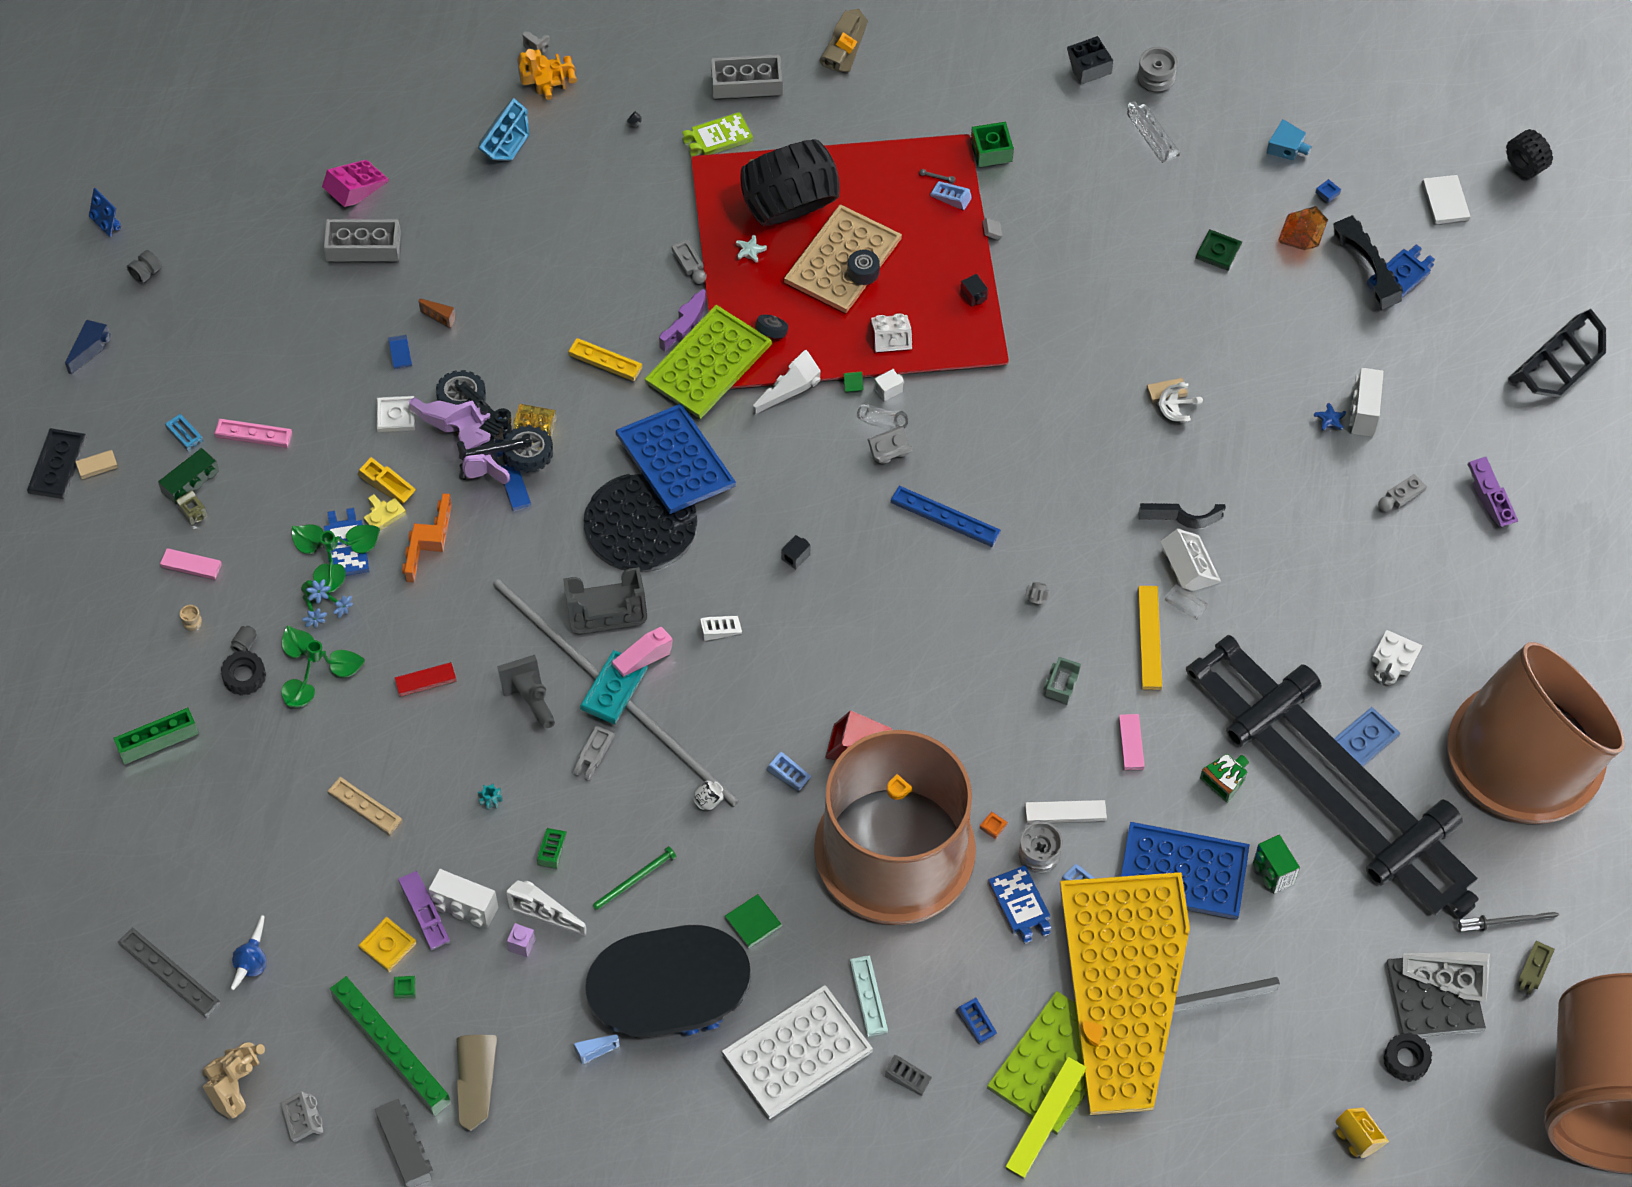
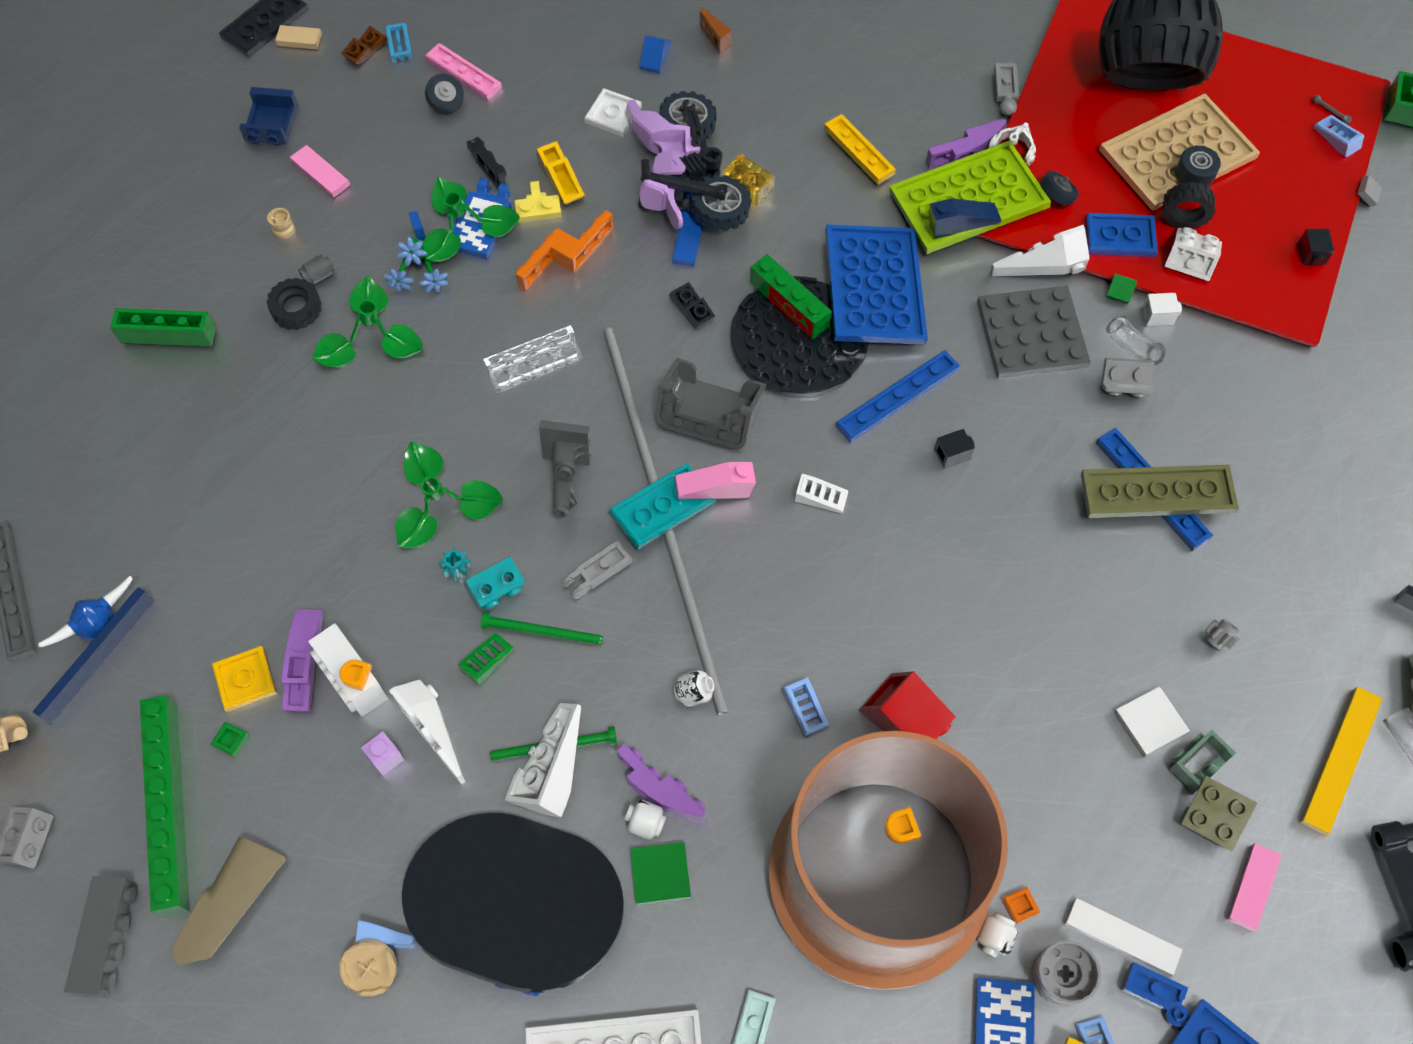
camera: 30 degrees right, 5 degrees up
dark green brick [158,448,219,505] -> none
olive window [176,490,208,525] -> none
tan tile [327,777,403,836] -> none
red tile [394,662,457,697] -> none
light aqua animal [736,235,767,262] -> none
torso [1200,754,1249,803] -> none
none -> dark blue tile [33,587,154,725]
none -> dark blue panel [239,87,298,145]
none -> light orange tile [339,660,372,691]
none -> tan tile [339,939,398,996]
none -> reddish brown slope [341,26,388,66]
none -> green plant [395,441,503,548]
none -> blue tile [409,211,426,242]
none -> black wheel [425,74,464,114]
none -> teal brick [464,556,526,611]
none -> black hinge [467,137,507,189]
none -> green bar [480,612,603,645]
none -> clear fence [484,325,583,393]
none -> white wedge [504,703,581,817]
none -> medium lavender slope [617,743,706,824]
none -> white head [624,799,666,840]
none -> black slope [669,282,715,328]
none -> green brick [750,254,832,339]
none -> blue tile [835,350,960,443]
none -> dark blue slope [929,198,1001,238]
none -> dark grey plate [977,286,1091,378]
none -> white head [977,913,1019,958]
none -> white helmet [989,122,1036,167]
none -> olive plate [1081,465,1239,518]
none -> blue tile [1085,213,1158,257]
none -> white tile [1114,687,1190,757]
none -> blue hinge [1122,962,1190,1028]
none -> black tyre [1162,182,1215,229]
none -> olive hinge [1181,776,1257,851]

